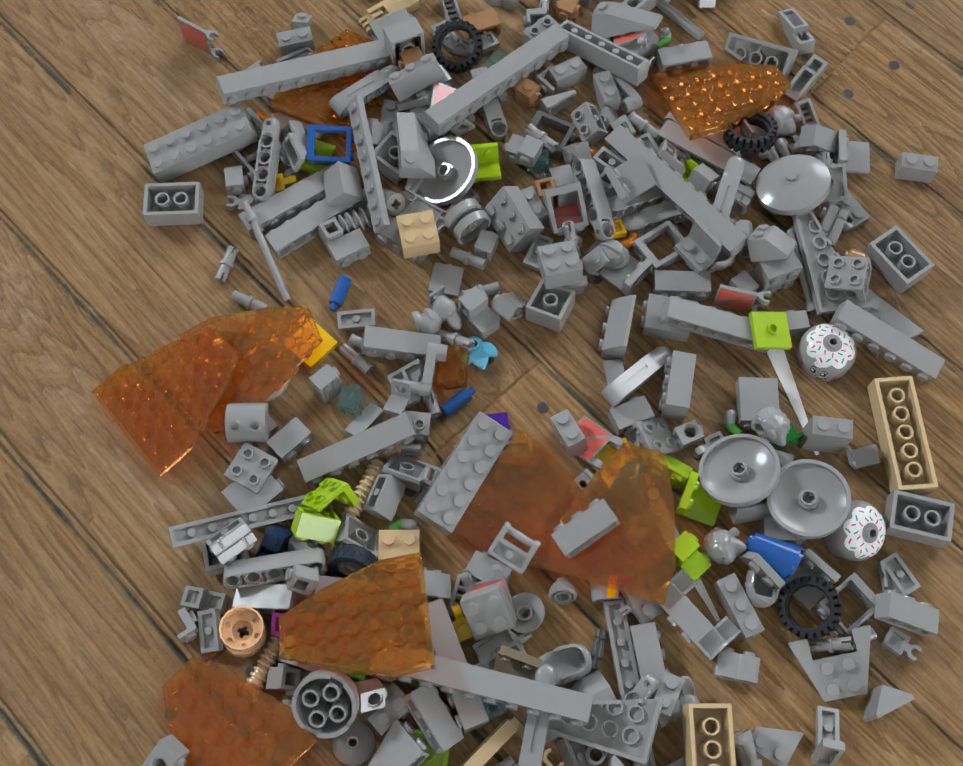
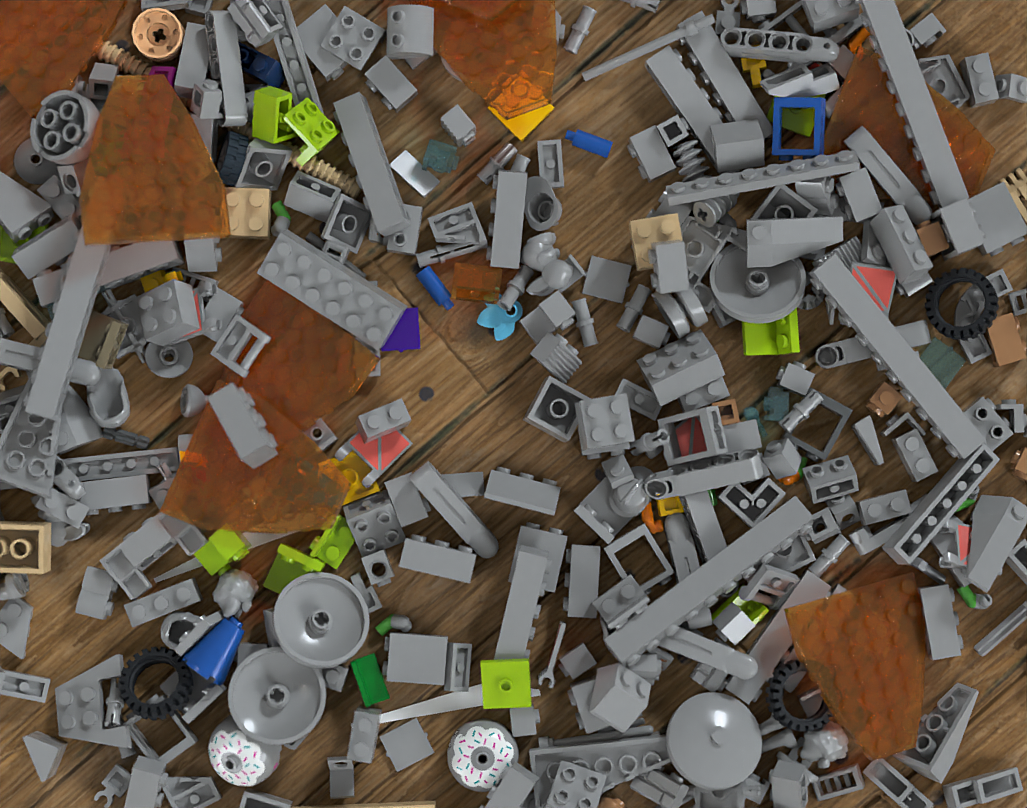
camera: 90 degrees right, 20 degrees up
light grey bracket [383,378,410,416] -> none
light grey beam [401,342,448,397] -> none
light grey brick [517,135,543,168] -> none
light grey bracket [604,154,657,204] -> none
light grey animal [751,406,791,447] -> none
none -> light grey piece [379,717,435,772]
none -> light grey plate [444,642,472,692]
none -> light grey piece [524,176,562,231]
none -> light grey brick [648,239,689,294]
none -> light grey brick [835,167,883,222]

